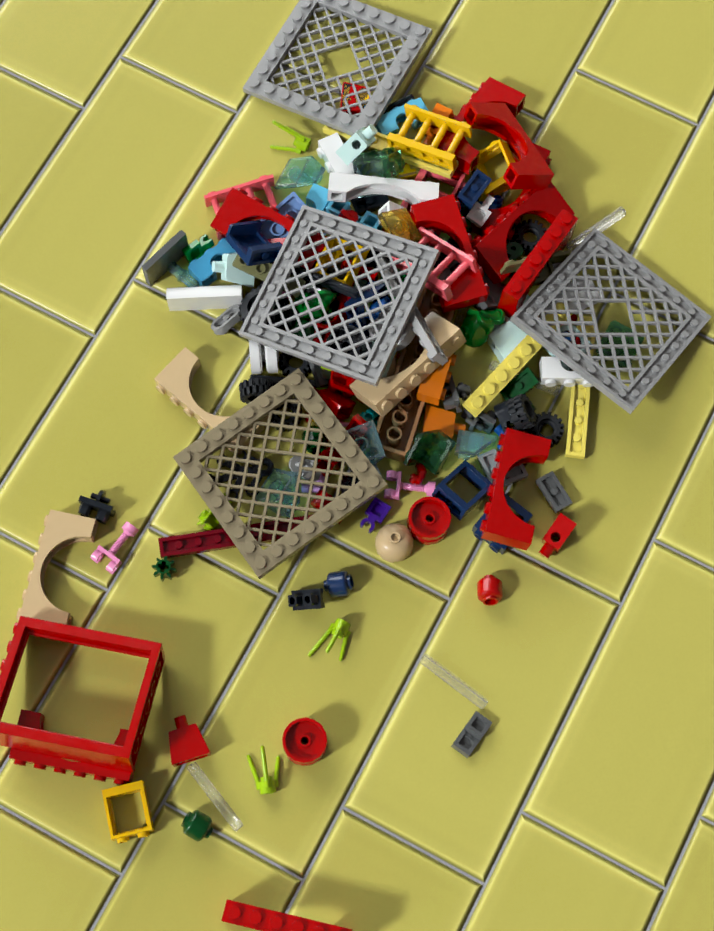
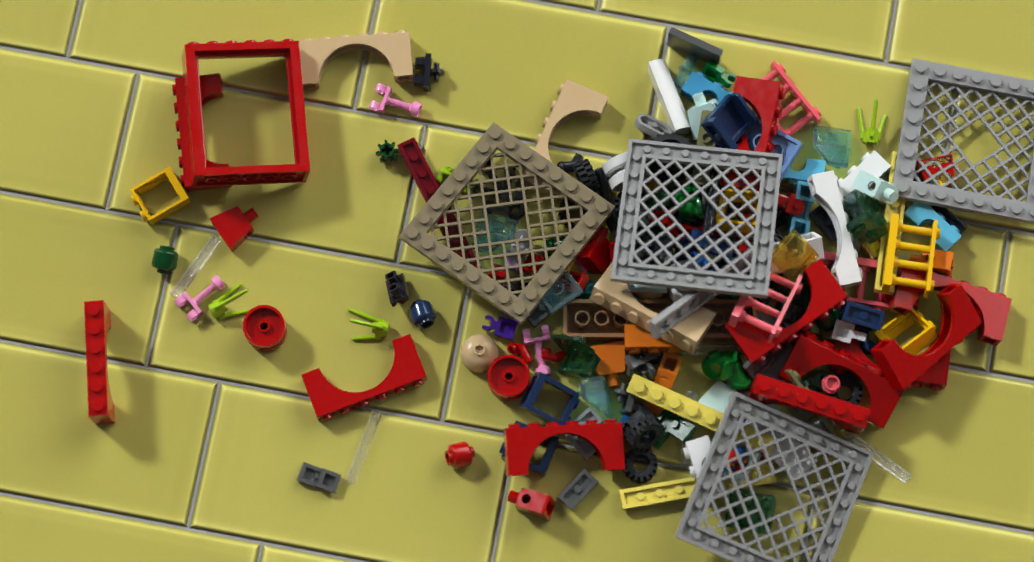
camera: 75 degrees right, 5 degrees up
none -> bright pink bar [174,275,226,322]
none -> red arch [301,334,427,422]
none -> red arm [507,342,534,364]
none -> black arm [557,153,584,173]
none -> orange slope [644,352,683,415]
none -> coral plate [821,374,841,394]

